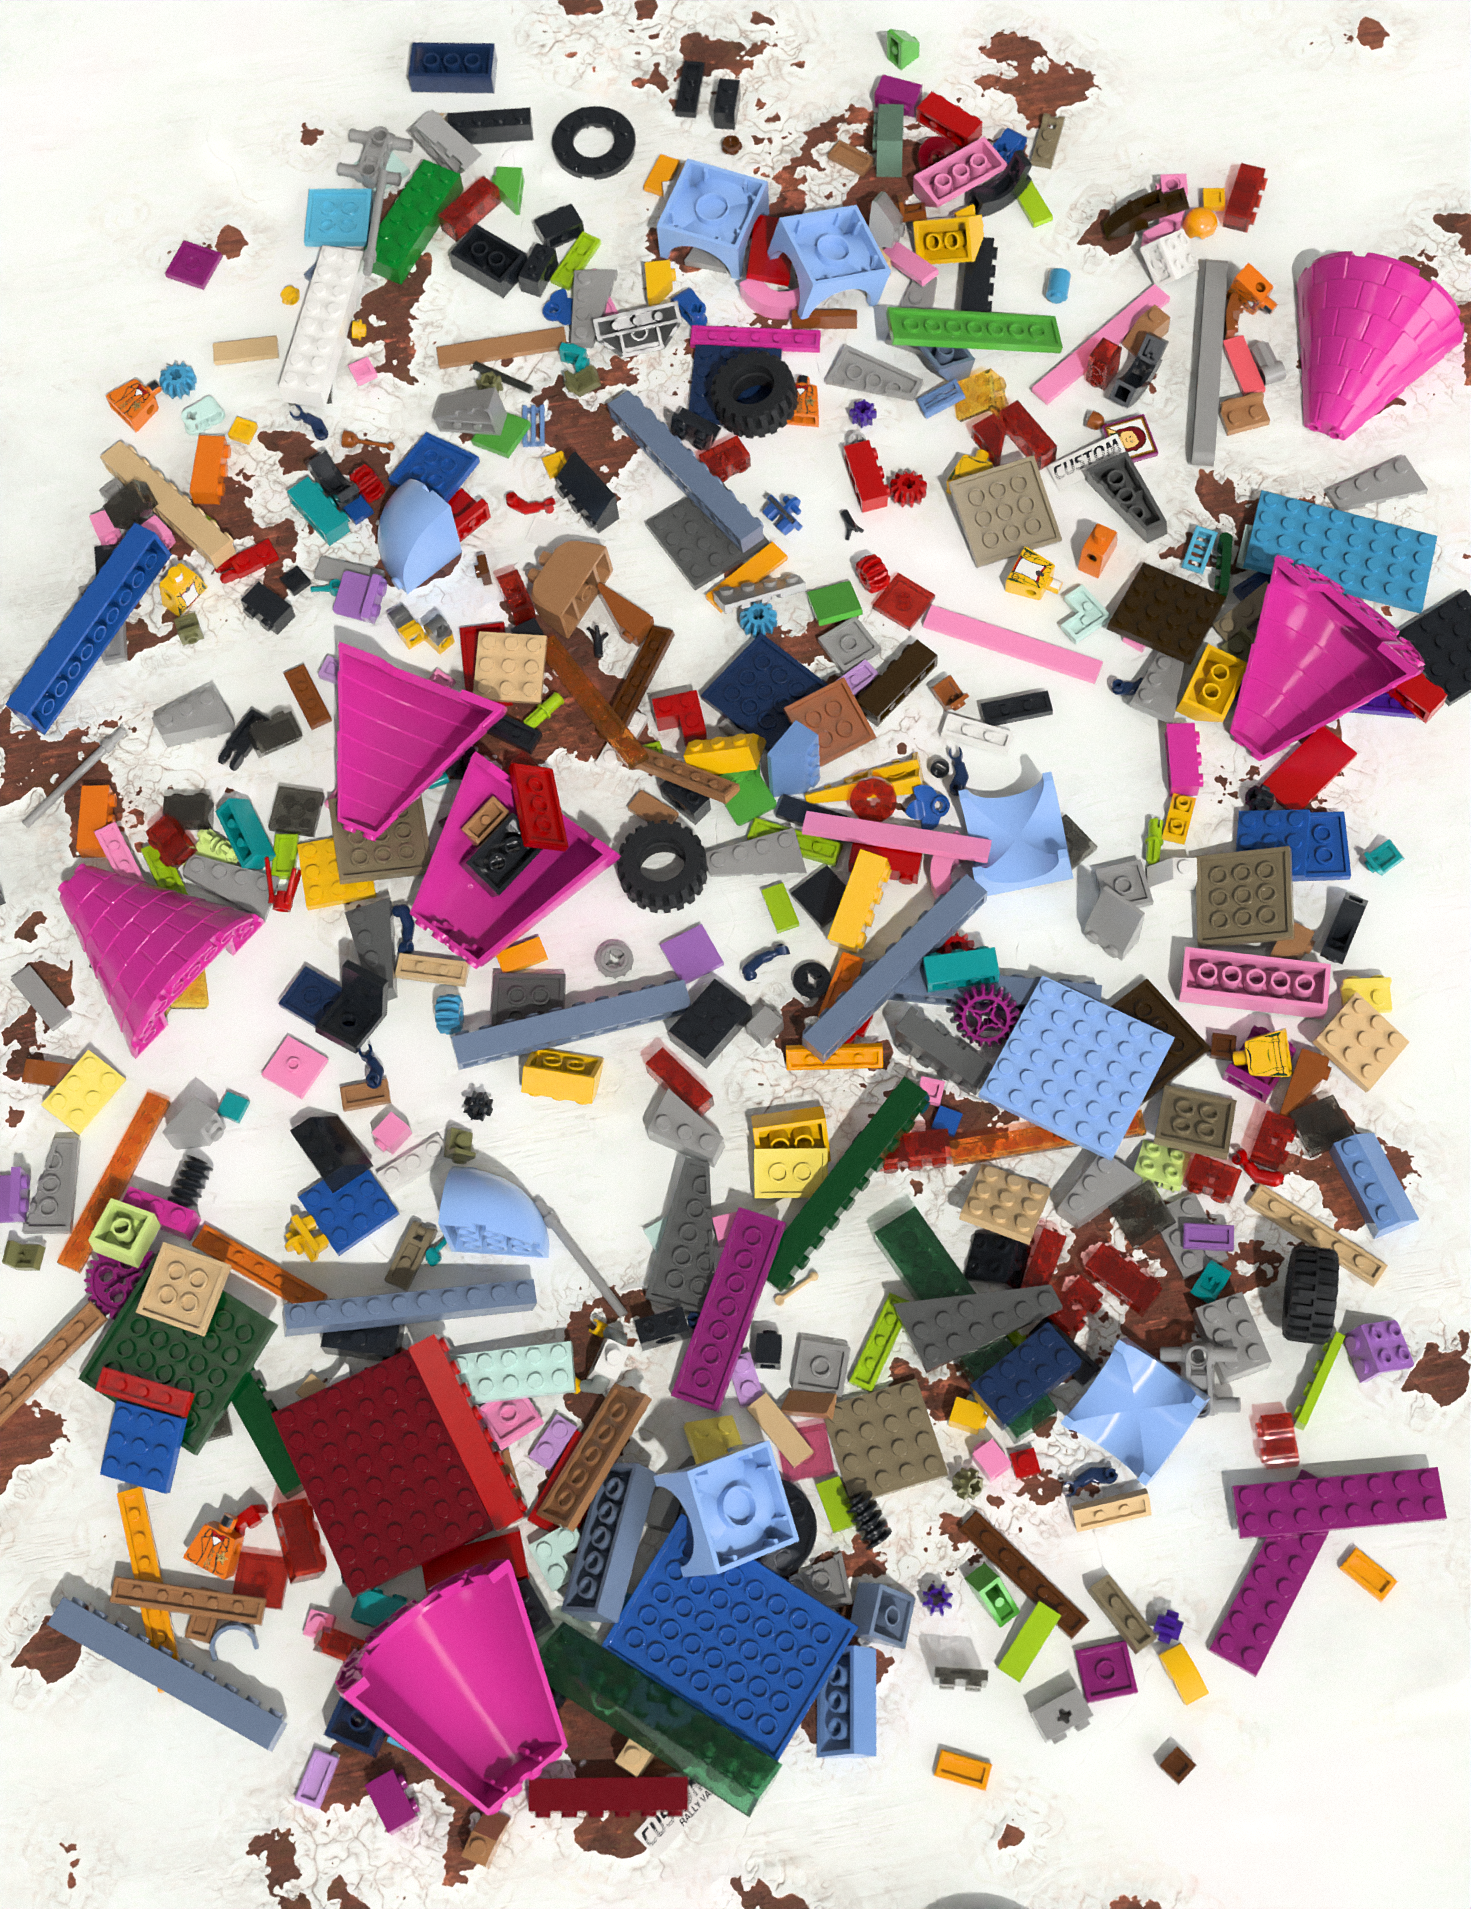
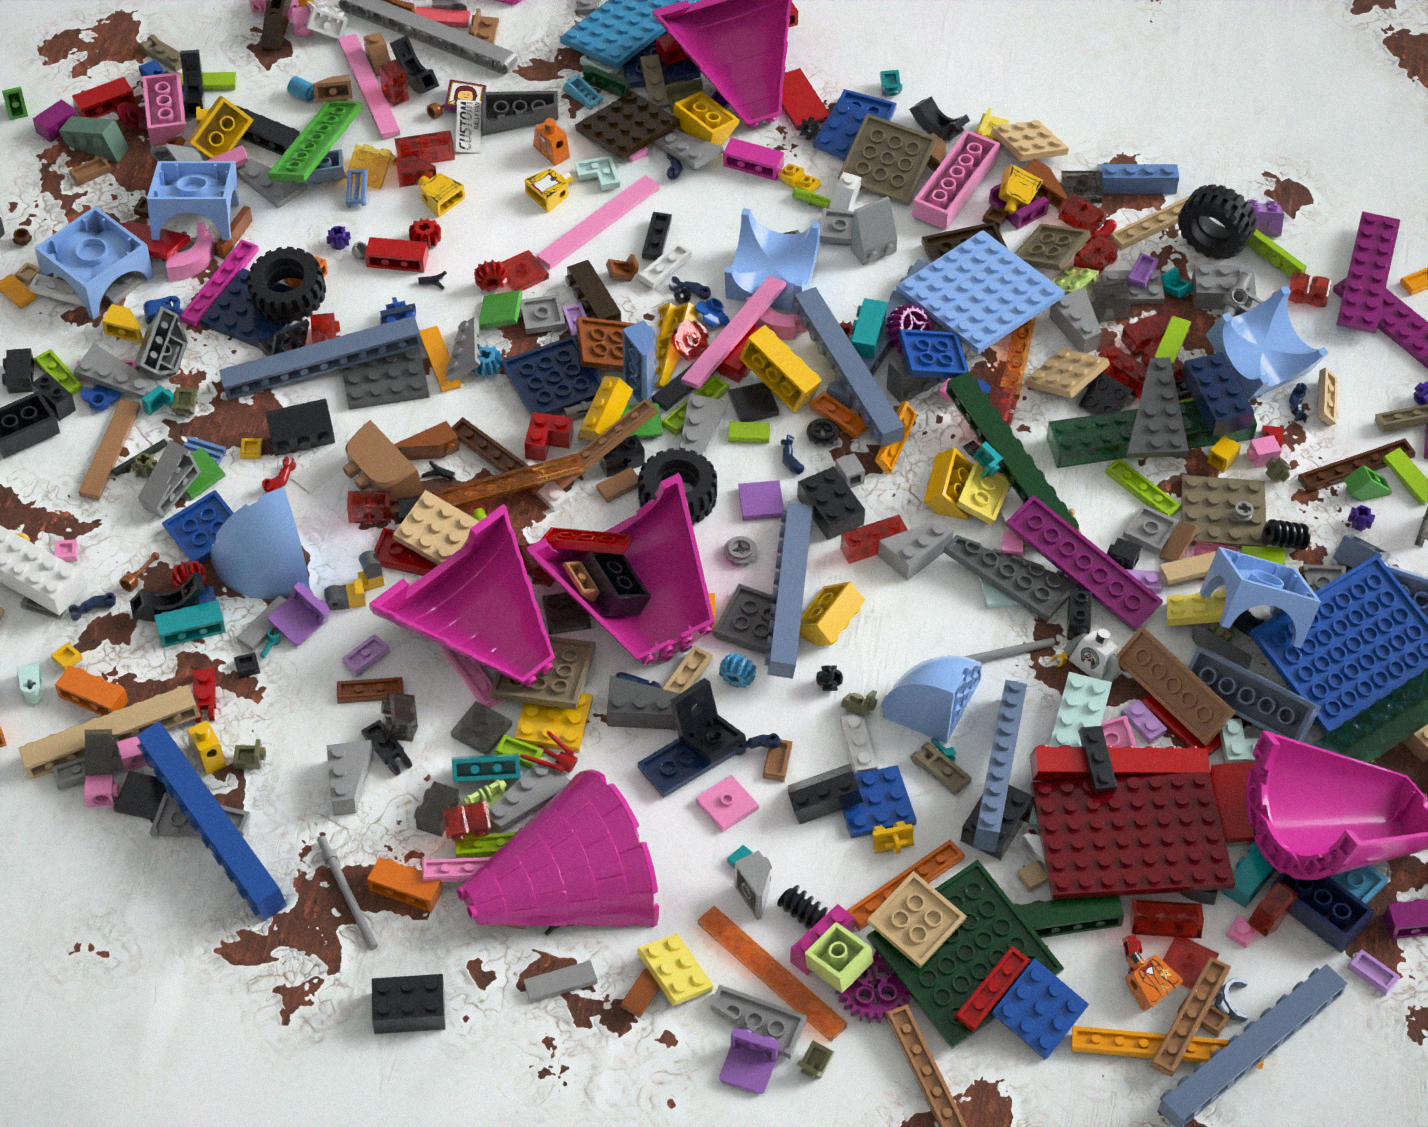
camera: 75 degrees left, 15 degrees down
black brick [241,582,296,635] -> none
bright pink brick [371,1112,412,1155] -> none
reddish brown plate [474,554,492,586] -> none
light grey wing [825,344,923,401] -> none
plate [948,455,1062,568] -> none
none -> medium nougat slope [313,74,353,103]
none -> blue plate [898,329,969,379]
none -> teal bracket [973,442,1003,479]
none -> black plate [1078,726,1117,793]
none -> lime tile [1154,316,1191,368]
none -> light grey bush [1234,501,1254,522]

